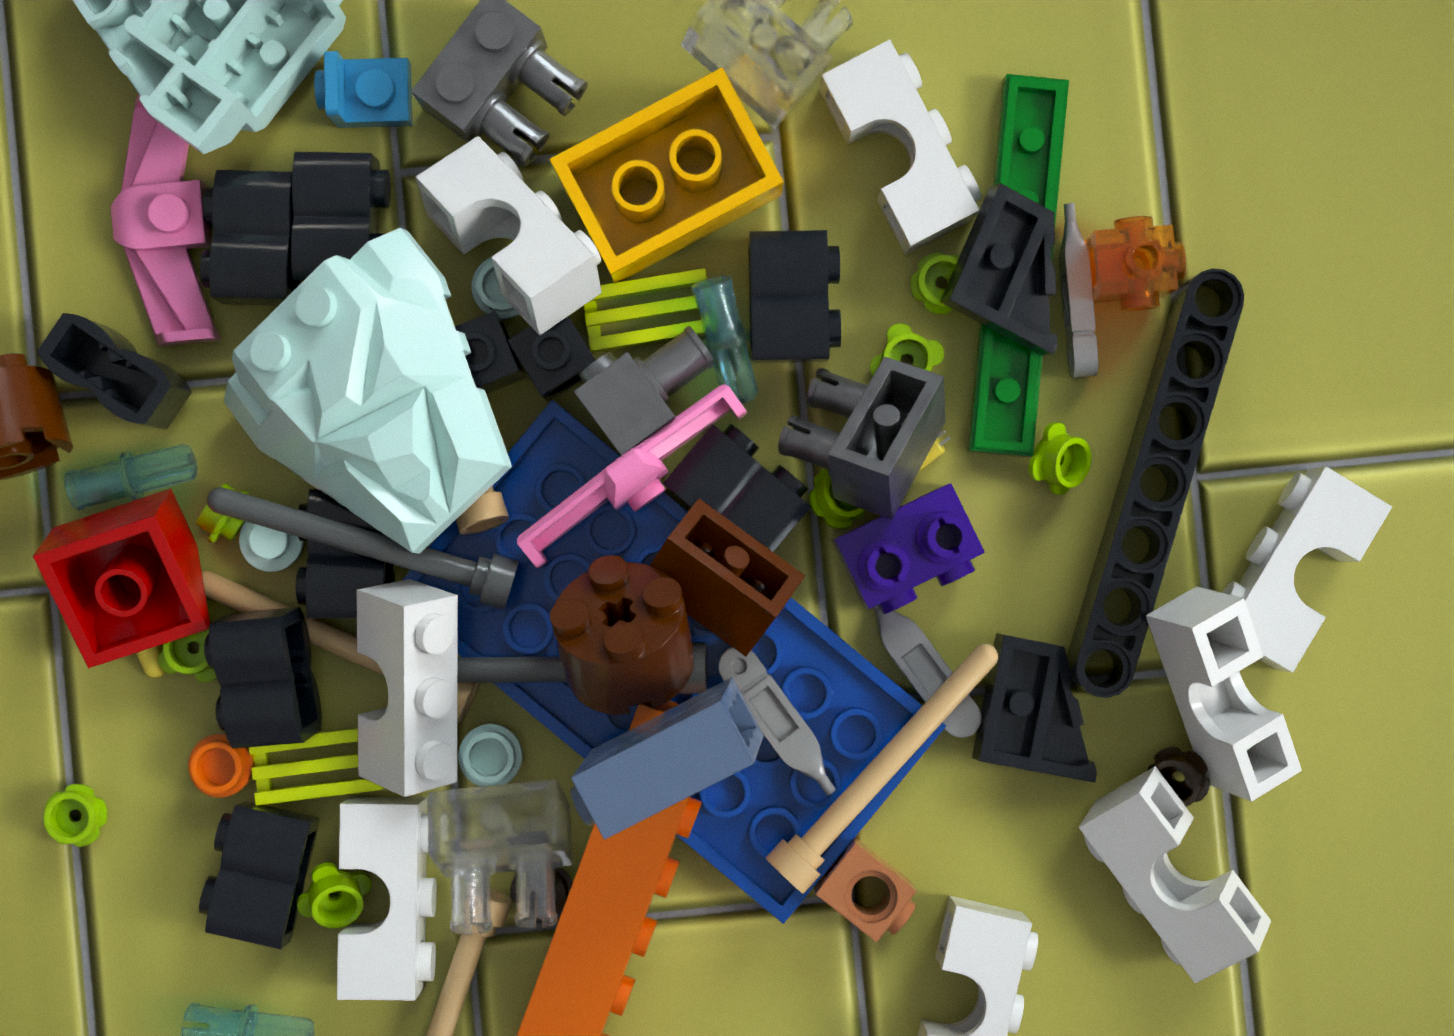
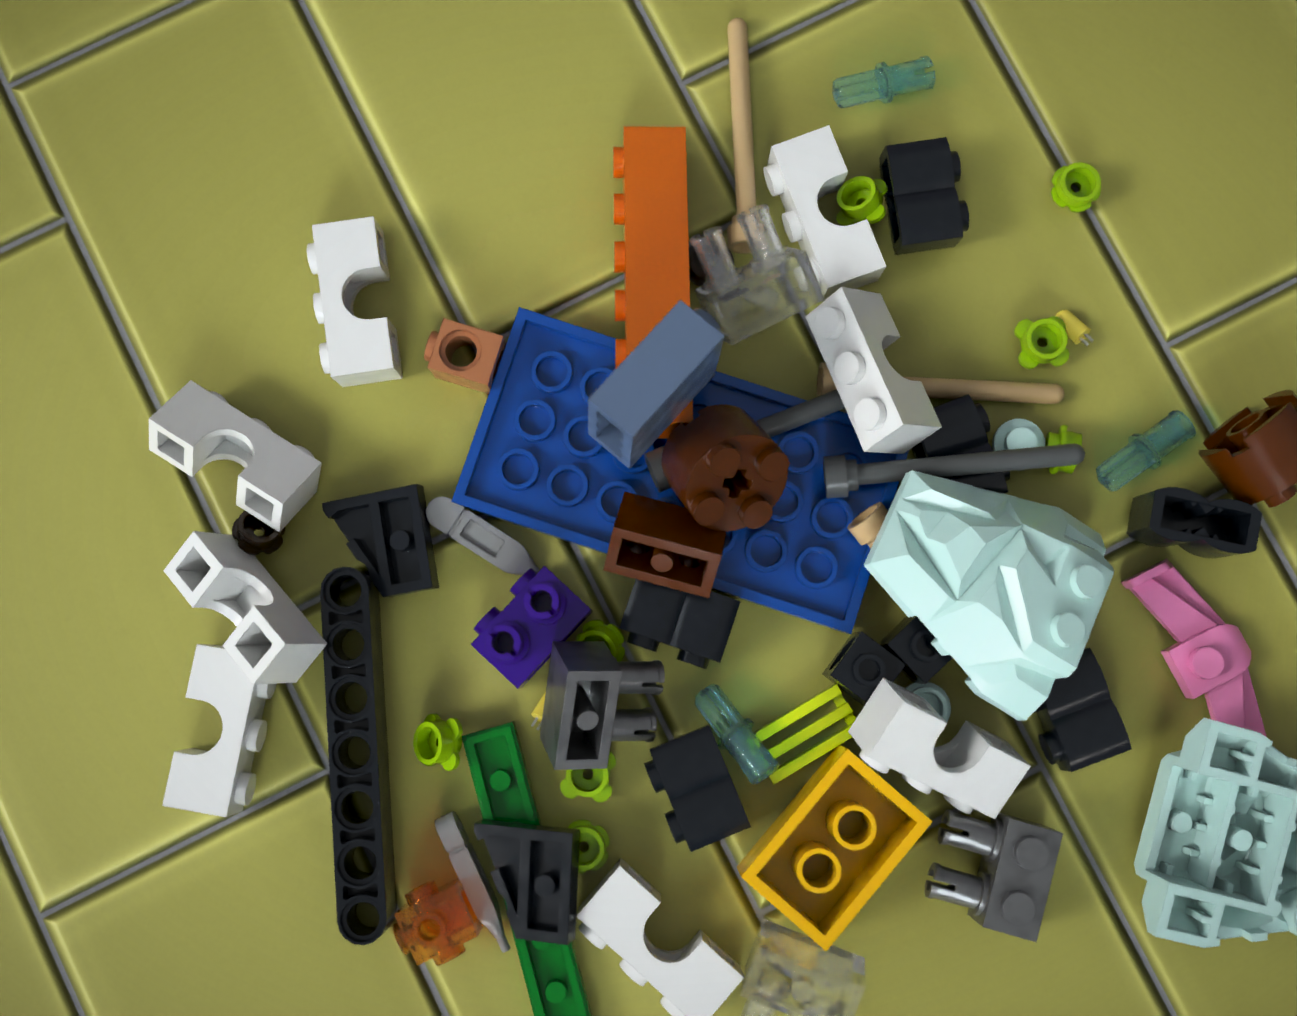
camera: 160 degrees right, 5 degrees down
red slope [33,488,210,669] -> none
orange plate [188,733,254,798] -> none
black brick [200,170,300,306] -> none
black brick [204,607,322,749] -> none
neon yellow tile [249,727,384,806] -> none
dark azure bracket [314,51,413,128] -> none
light aqua plate [458,724,523,788] -> none
bright pink plate [517,384,747,568] -> none
flat silver brick [574,326,714,456] -> none
light grey piece [719,647,836,796] -> none
tan piece [765,644,998,894] -> none

